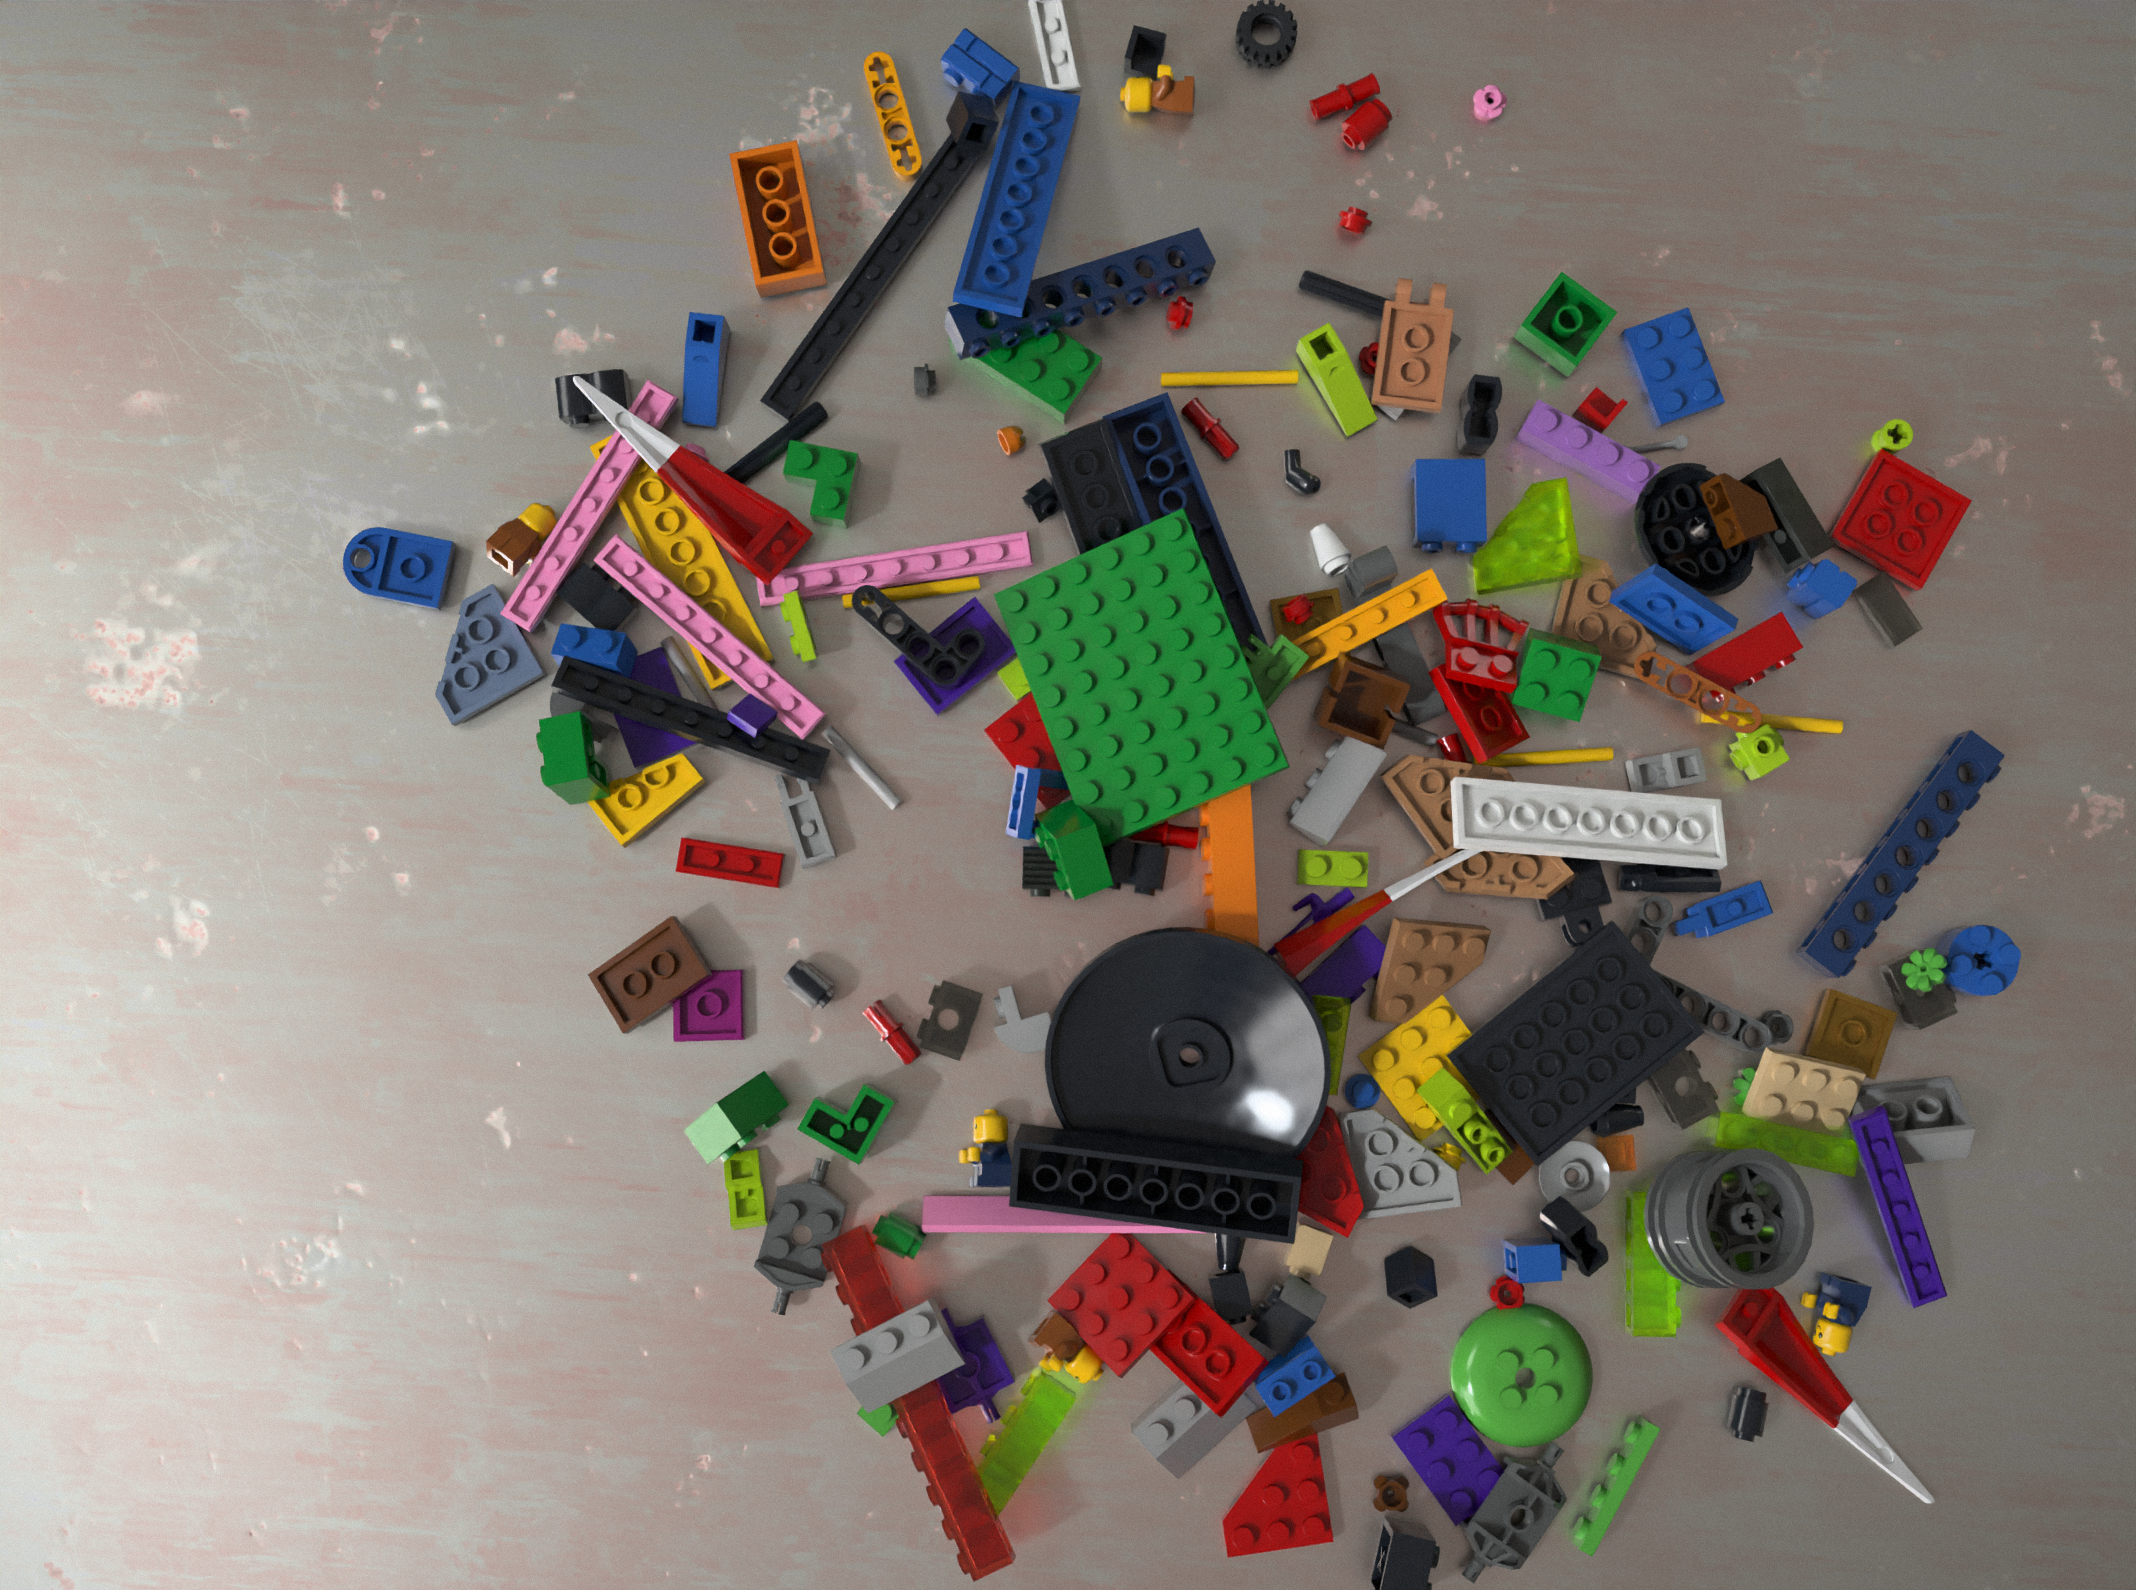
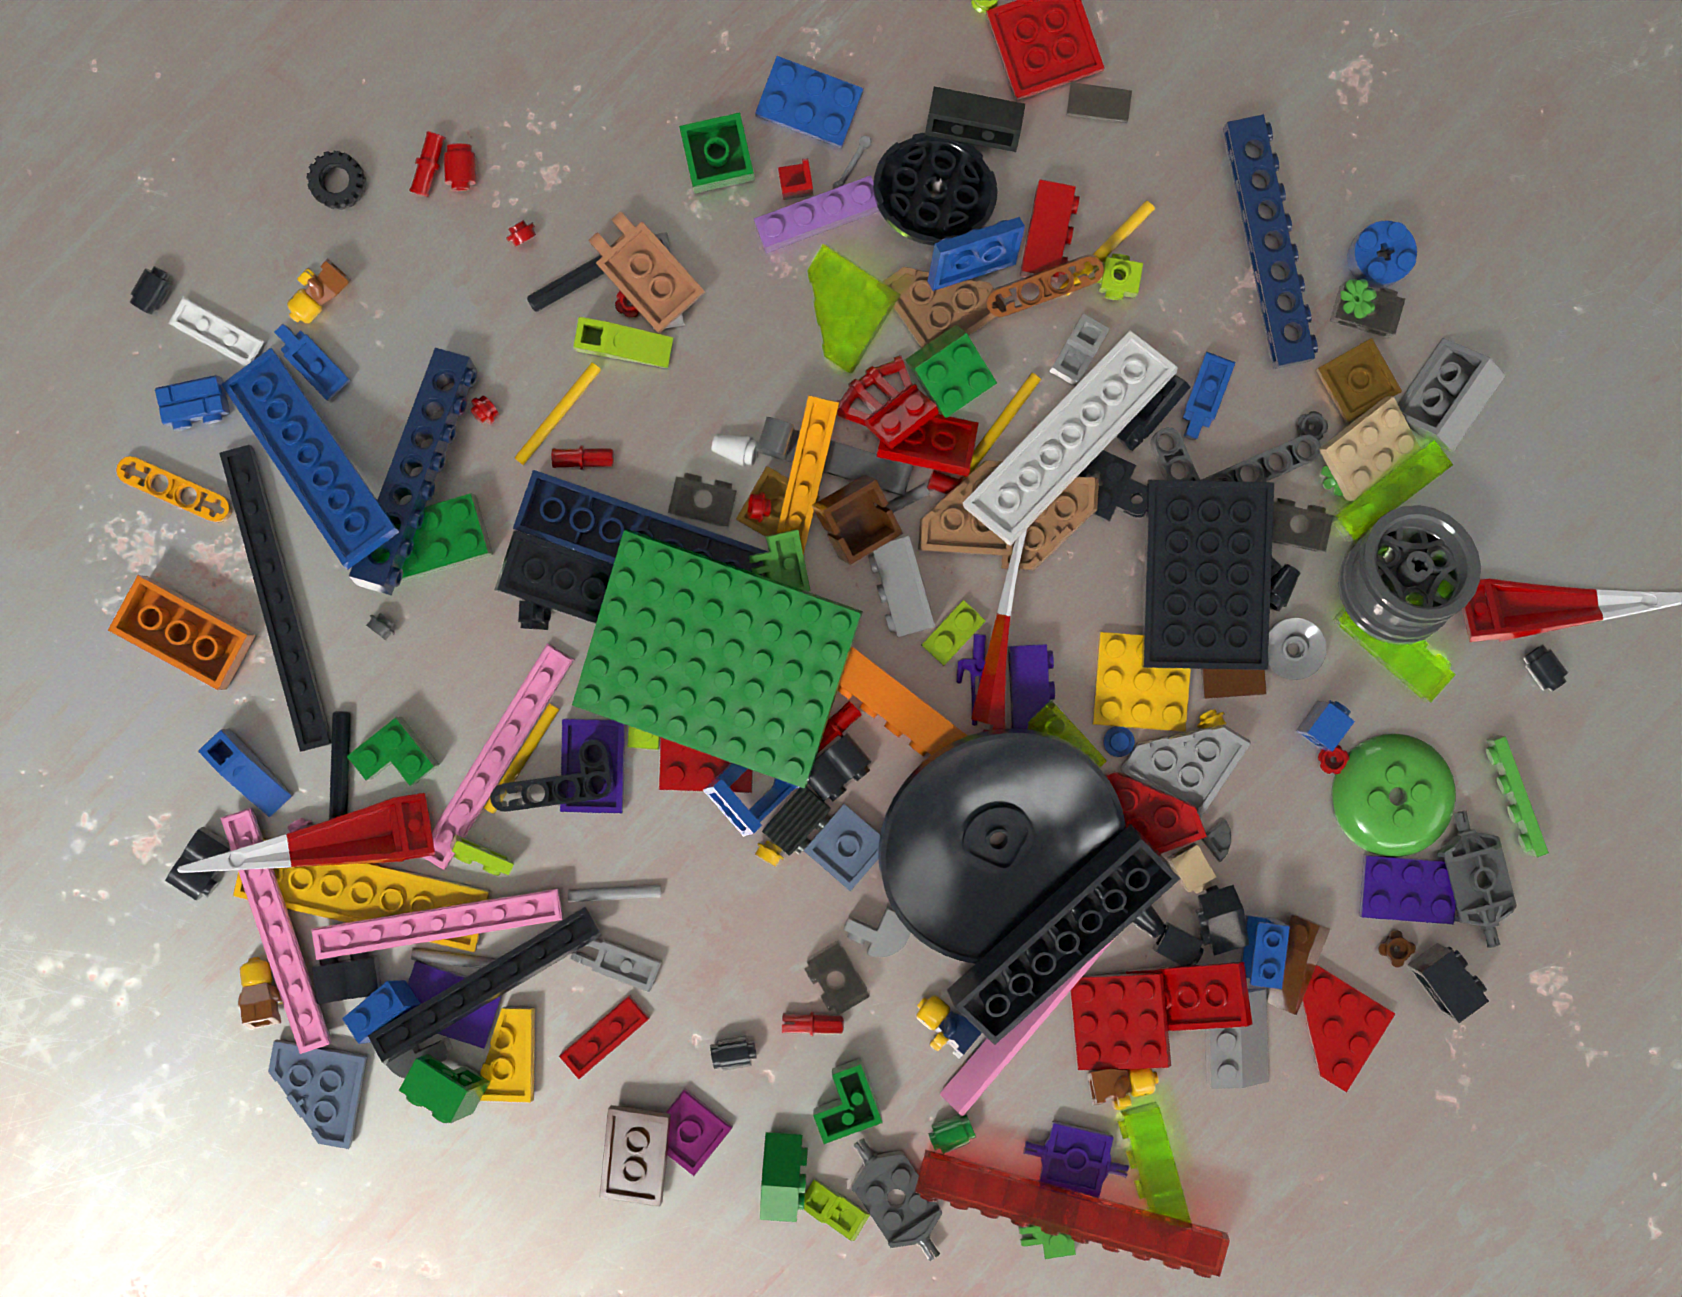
camera: 55 degrees left, 5 degrees up
blue plate [343,527,456,610] -> none
dark purple tile [727,694,778,738] -> none
light grey slope [830,1297,966,1413] -> none
black brick [946,91,1000,150] -> none
orange hinge [997,425,1026,456] -> none
green brick [1033,799,1114,901] -> none
black panel [1124,25,1167,81] -> none
black arm [1283,449,1321,495] -> none
medium nougat plate [1368,917,1491,1023] -> none
black panel [1384,1246,1438,1309] -> none
blue panel [1411,459,1487,553] -> none
lime slope [1416,1067,1513,1175] -> none
black brick [1457,374,1502,455] -> none
bright pink plate [1473,85,1507,119] -> none
black brick [1540,1196,1609,1277] -> none
clear orange tile [1595,1134,1636,1172] -> none
reddish brown slope [1699,473,1778,550] -> none
blue brick [1786,558,1857,619] -> none
piece [1801,1272,1872,1356] -> none
dark purple tile [1847,1105,1947,1308] -> none
none -> blue hinge [274,324,351,401]
none -> clear smoke brick [668,473,738,528]
none -> yellow plate [755,840,784,867]
none -> sand blue plate [804,803,880,891]
none -> dark grey tile [1201,819,1231,862]

